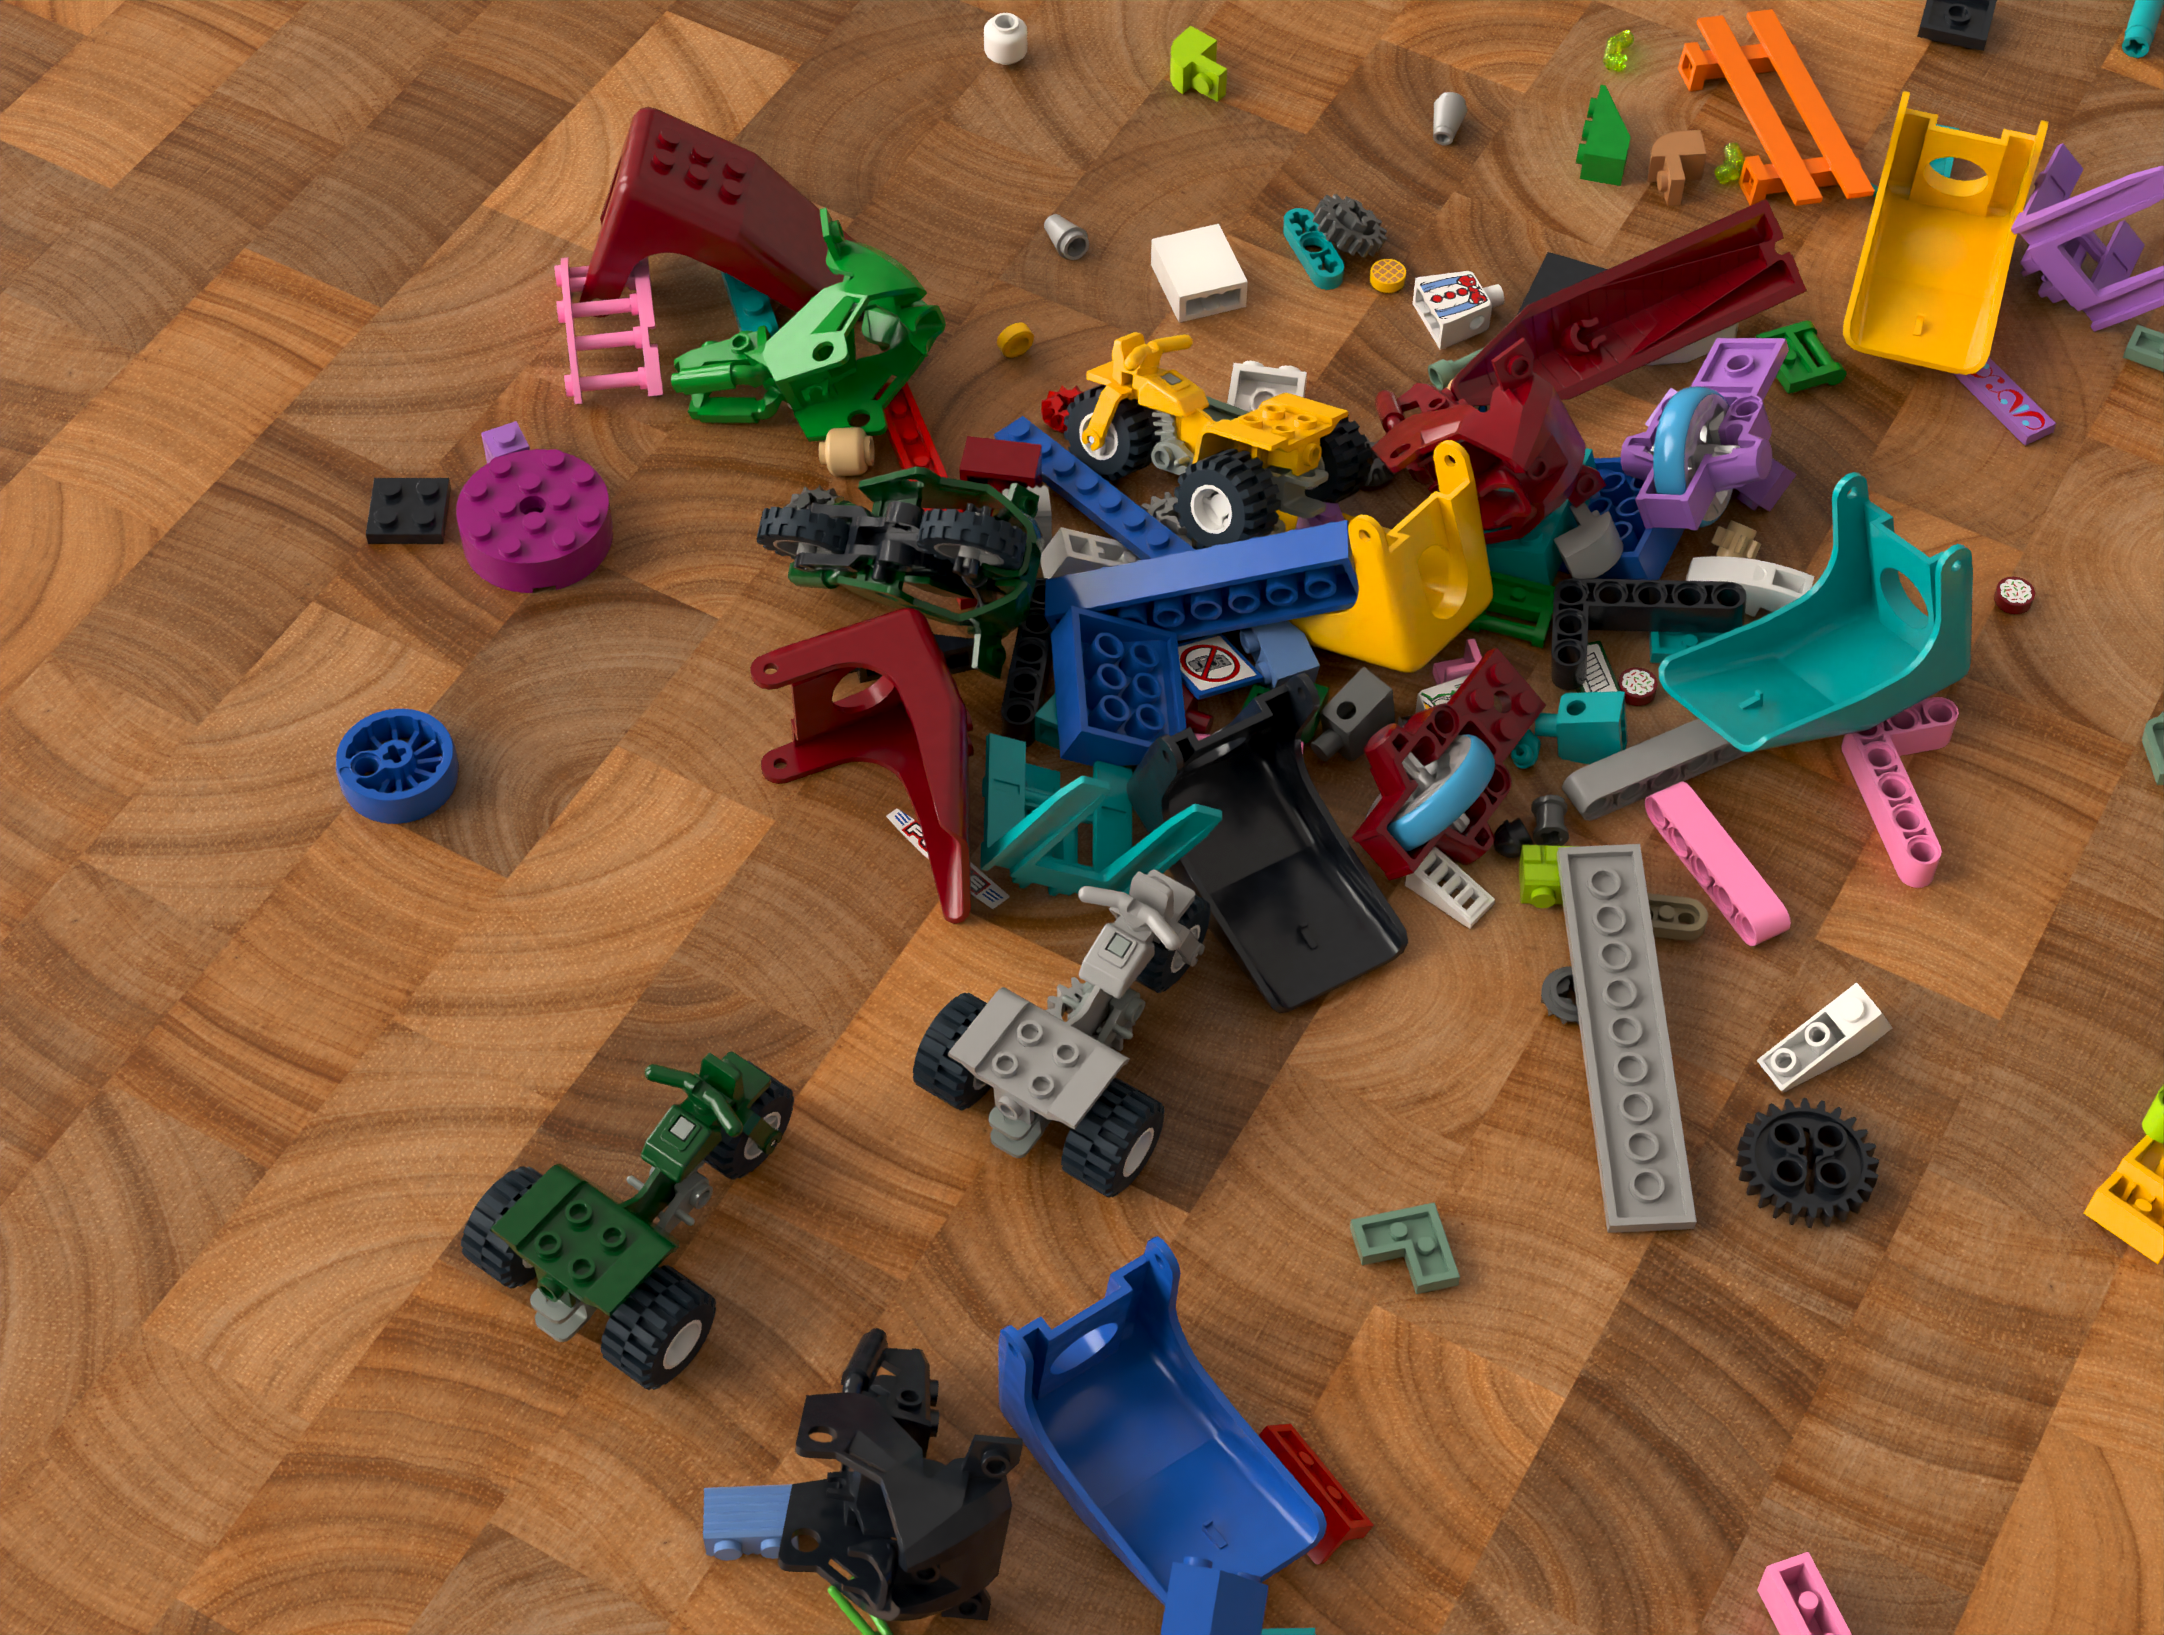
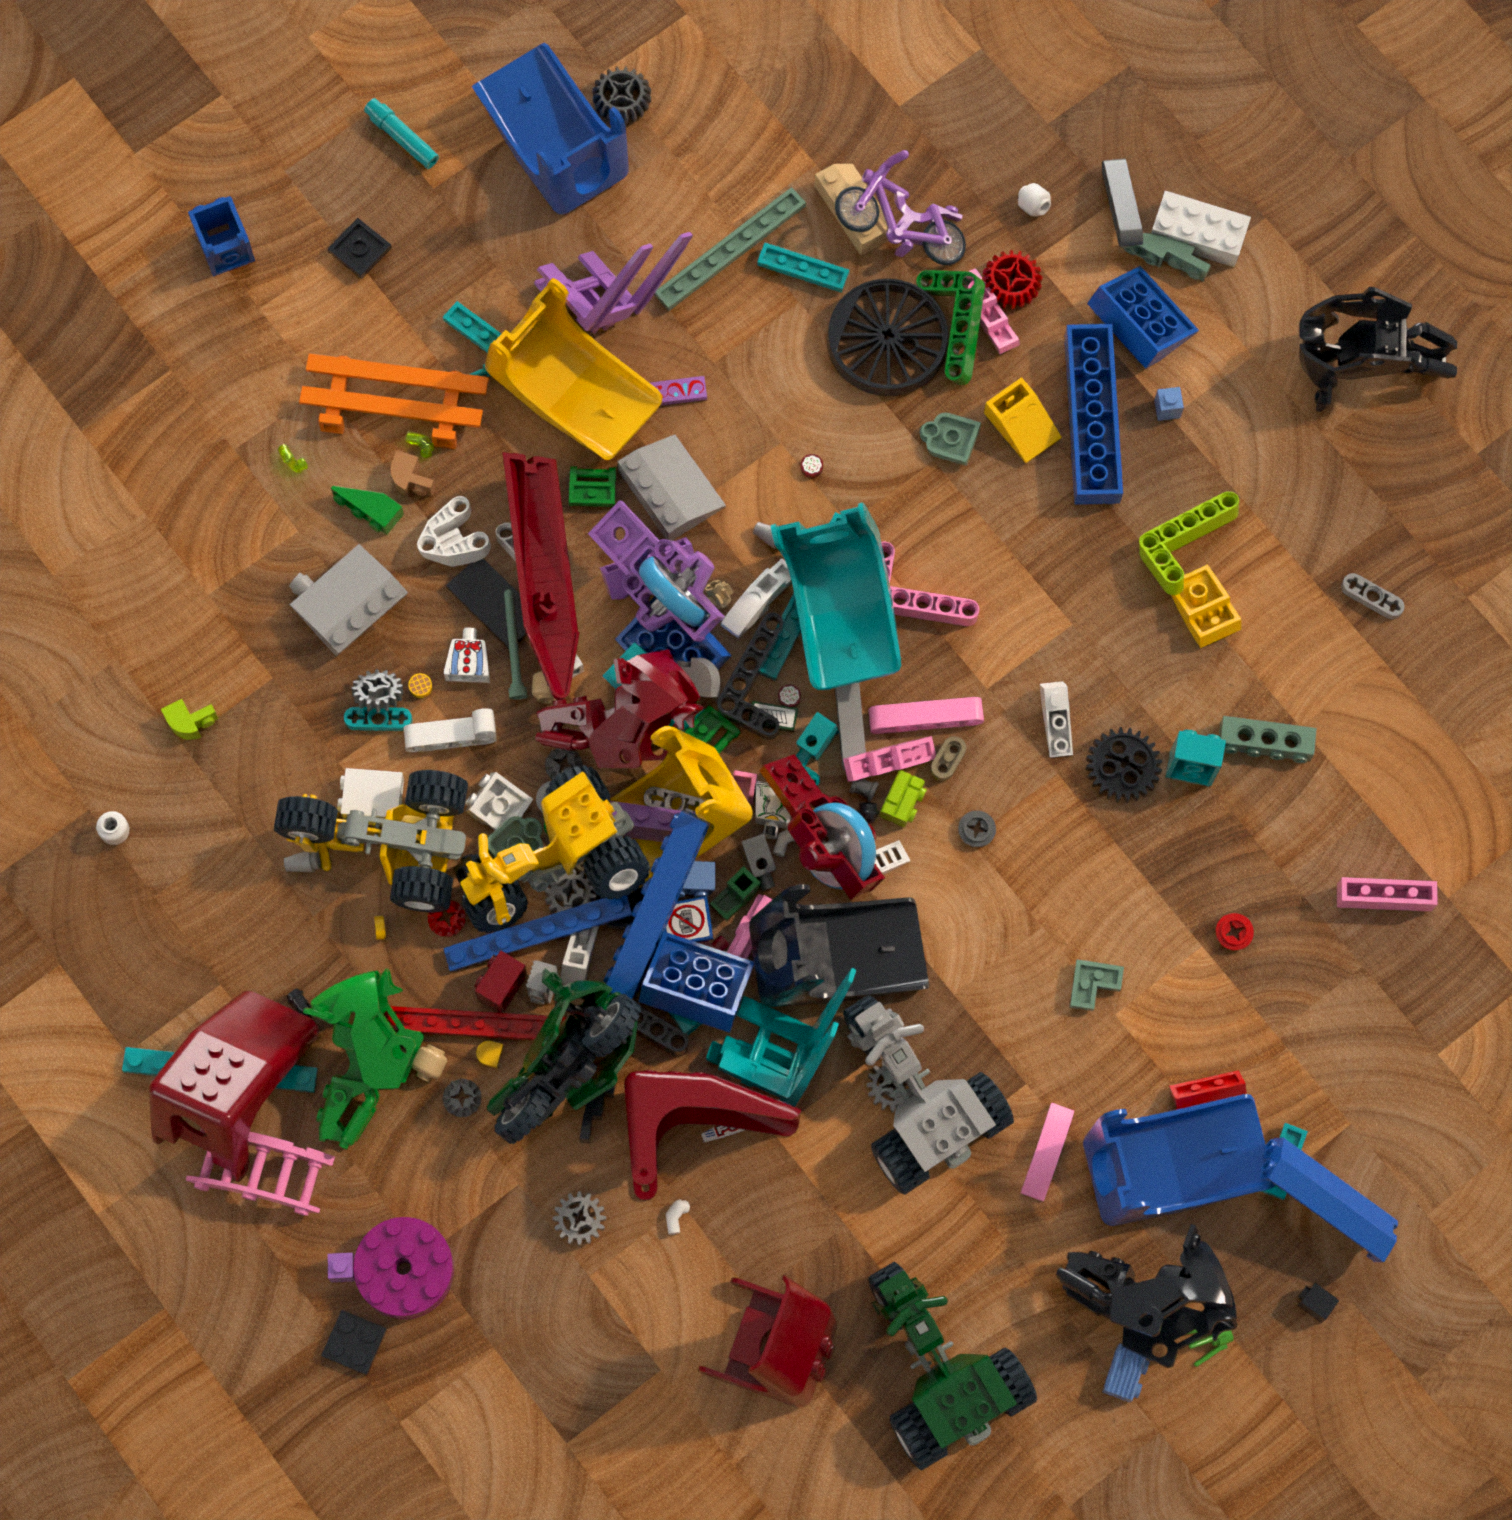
camera: 70 degrees left, 20 degrees up
blue piece [336,709,459,824] -> none
light grey plate [1556,844,1697,1233] -> none
none -> piece [273,770,468,912]
none -> light grey slope [290,544,408,657]
none -> white beam [403,709,497,752]
none -> white connector [417,496,491,567]
none -> light grey gear [553,1191,606,1246]
none -> light grey slope [618,435,726,541]
none -> white arm [666,1199,690,1235]
none -> dark red piece [698,1275,837,1408]
none -> bright pink slope [843,736,936,782]
none -> bright pink slope [1020,1103,1074,1202]
none -> teal brick [1165,729,1226,787]
none -> red gear [1215,913,1254,951]
none -> sand green brick [1219,716,1317,763]

